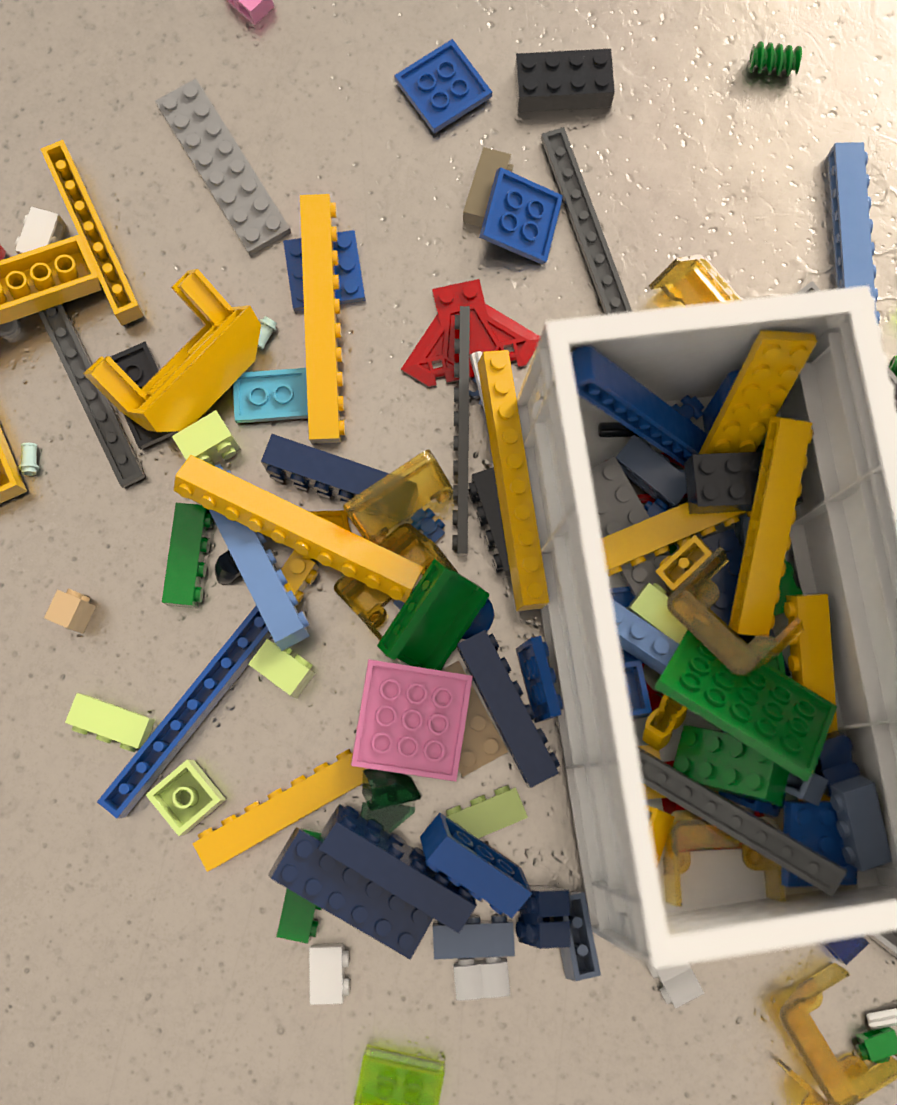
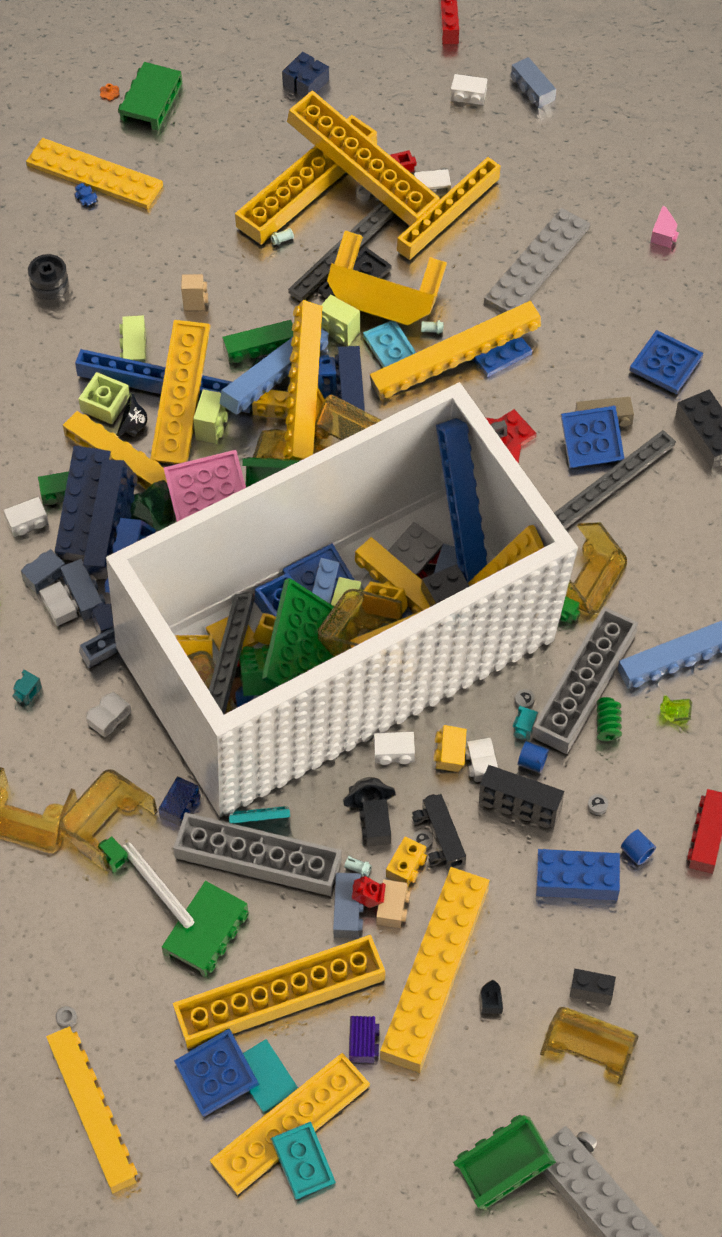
camera: 65 degrees right, 20 degrees down
none -> teal brick [12,670,42,705]
none -> sand blue brick [21,549,65,594]
none -> black hat [116,393,147,437]
none -> yellow plate [150,320,210,464]
none -> blue torso [318,355,337,399]

